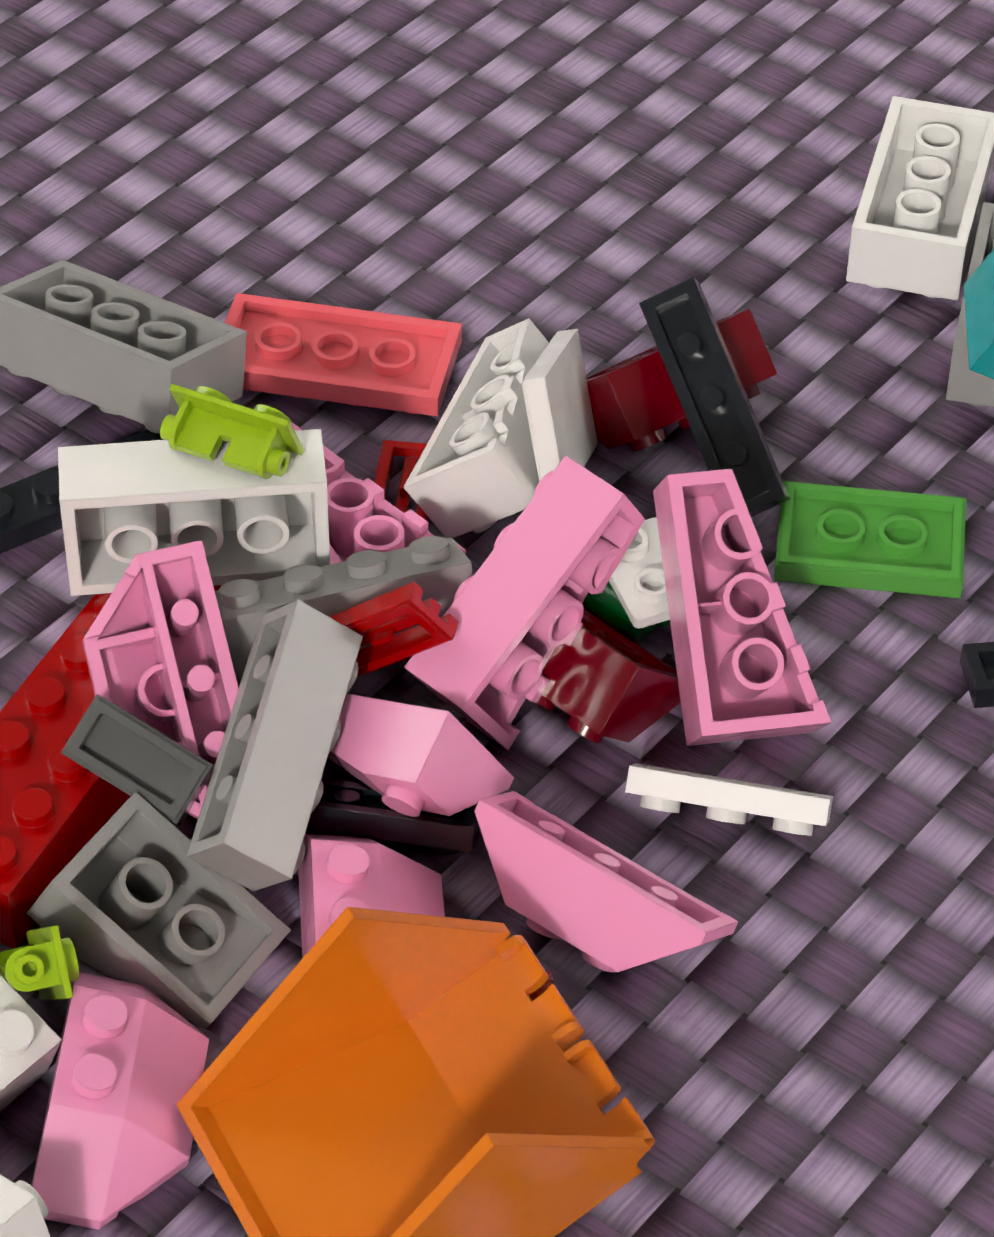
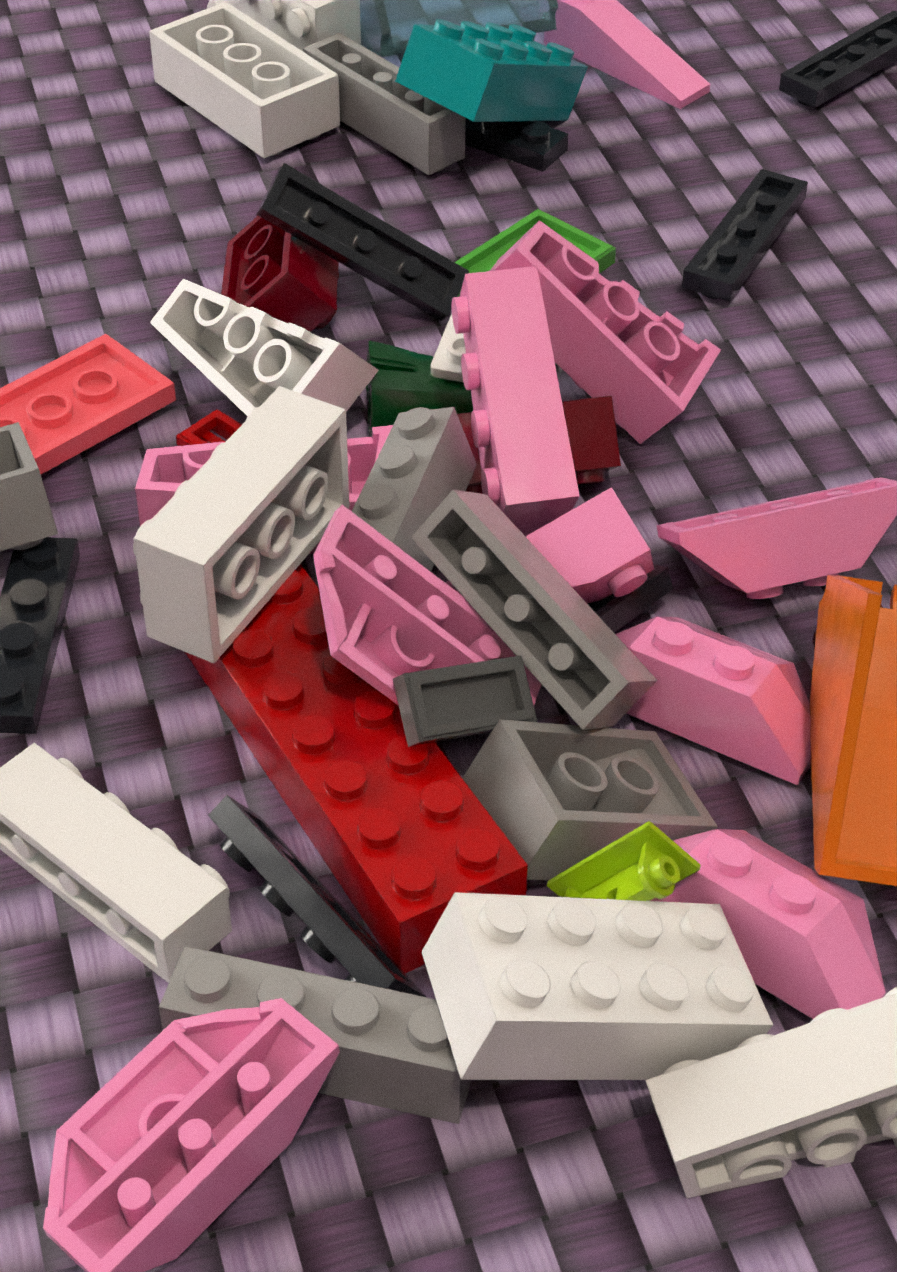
camera: 55 degrees left, 0 degrees up
lime hinge [160,384,304,479] -> none
red tile [330,582,459,677] -> none
white tile [521,329,598,482] -> none
white plate [625,763,833,836] -> none

